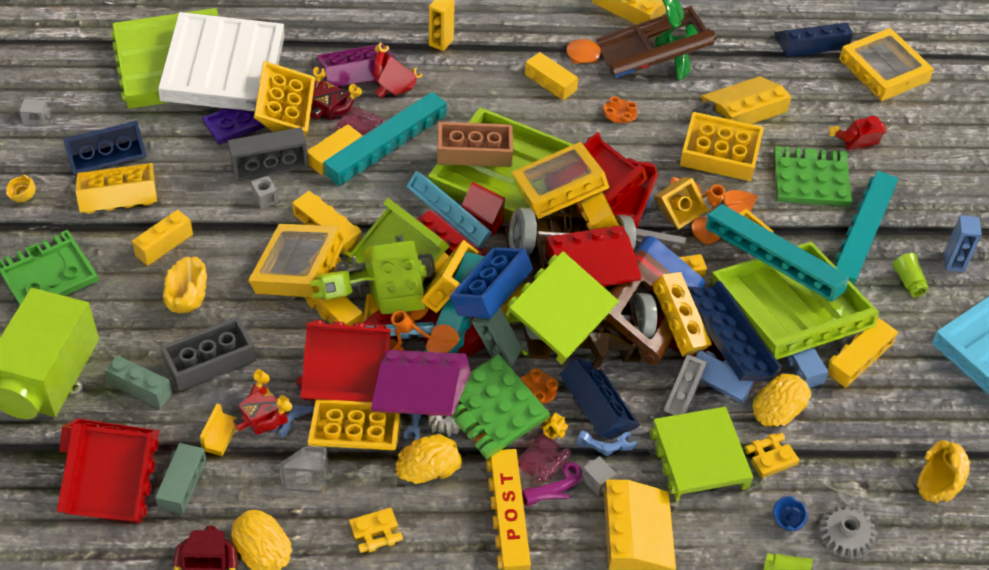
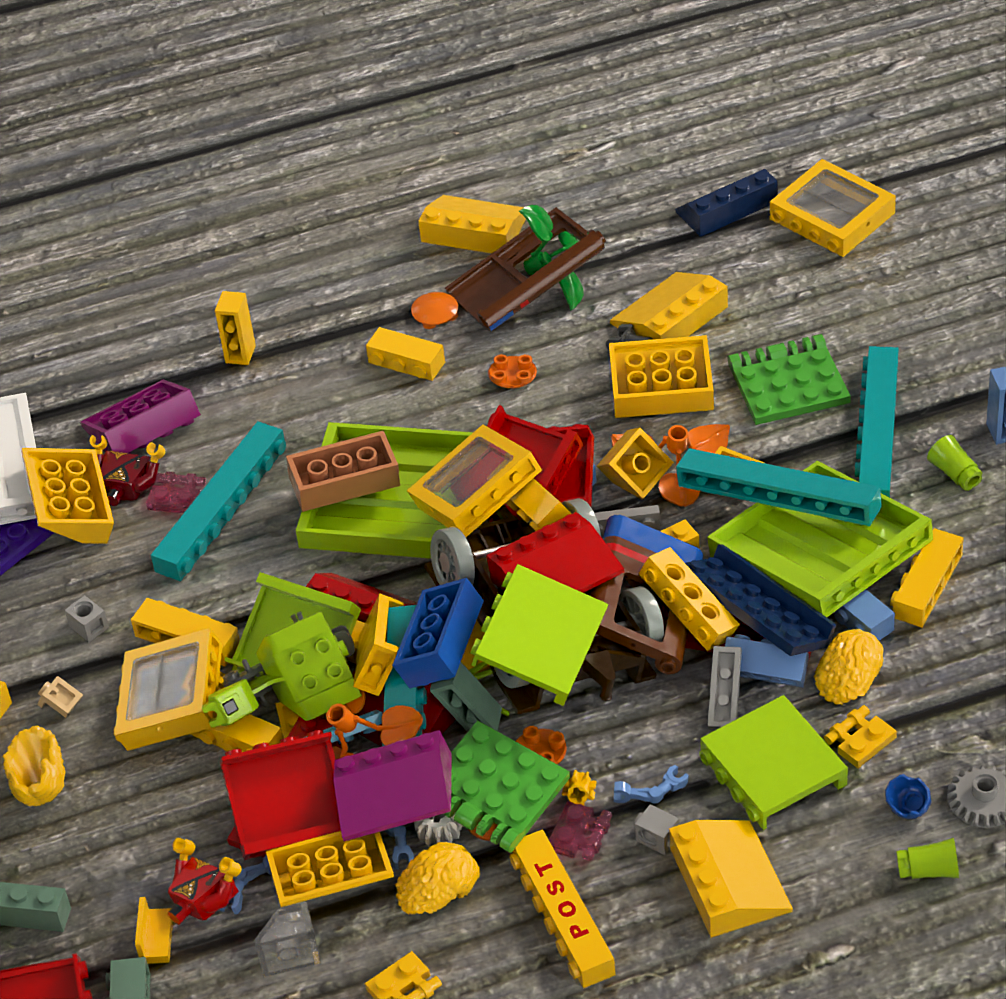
camera: 10 degrees left, 5 degrees down
dark grey brick [160,317,256,391] -> none
dark grey brick [228,127,309,182] -> none
yellow brick [307,124,363,175] -> none
torso [373,43,422,99] -> none
medium azure plate [406,171,492,249] -> none
slope [461,182,505,237] -> none
magenta plant [522,462,582,507] -> none
dark blue slope [560,358,640,439] -> none
red torso [829,115,887,150] -> none
none -> tan bracket [37,676,83,718]

